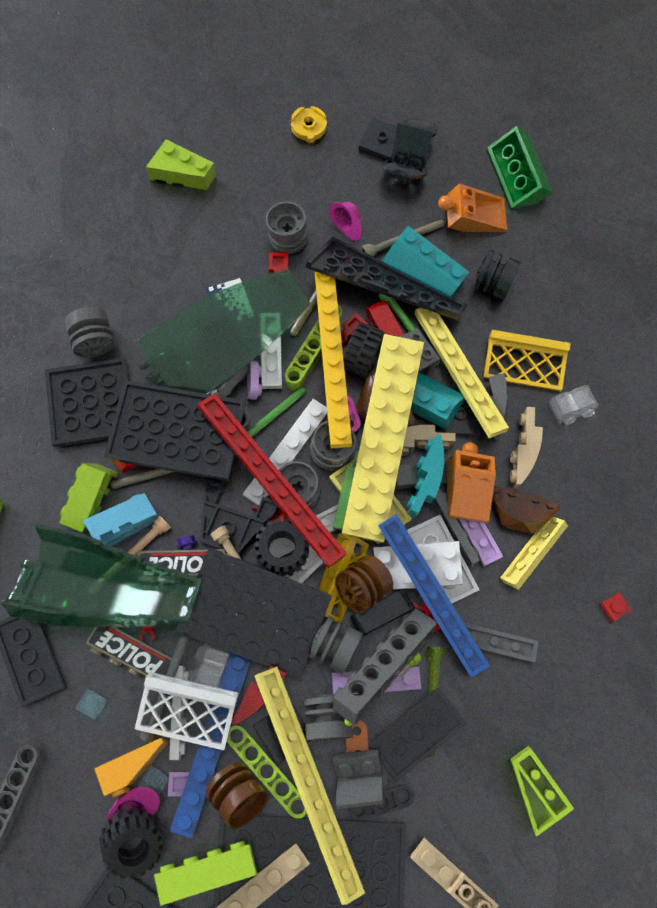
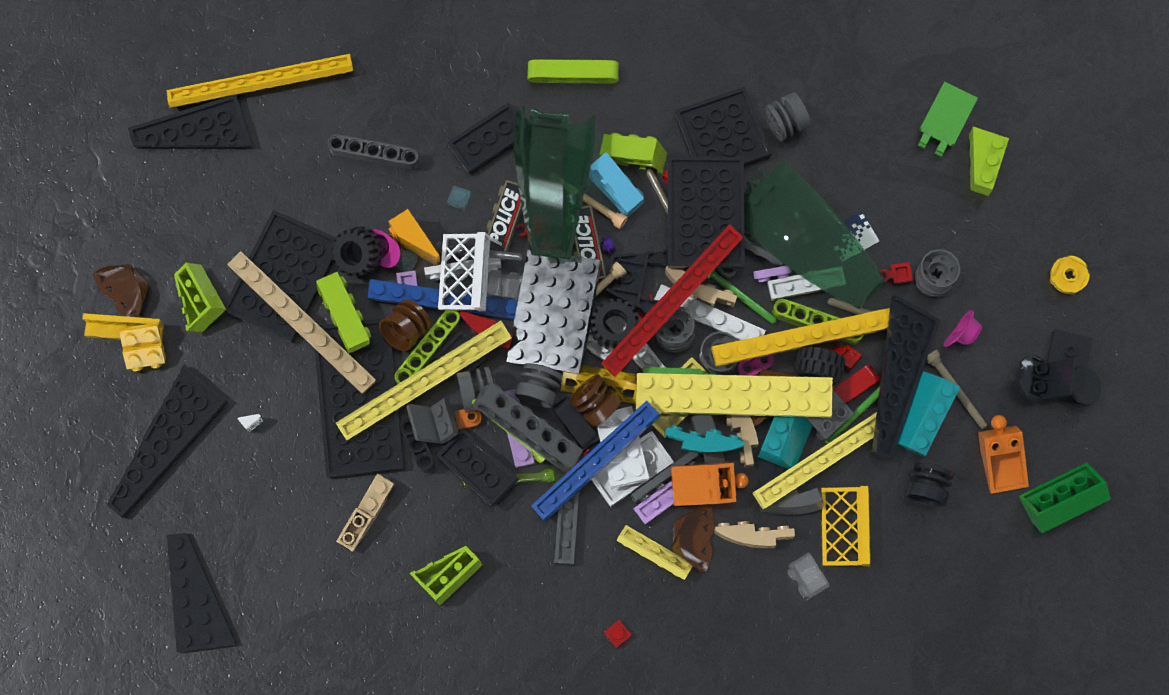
camera: 85 degrees right, 5 degrees up
none -> tan slope [665,266,737,307]
none -> bright green tile [918,81,978,157]

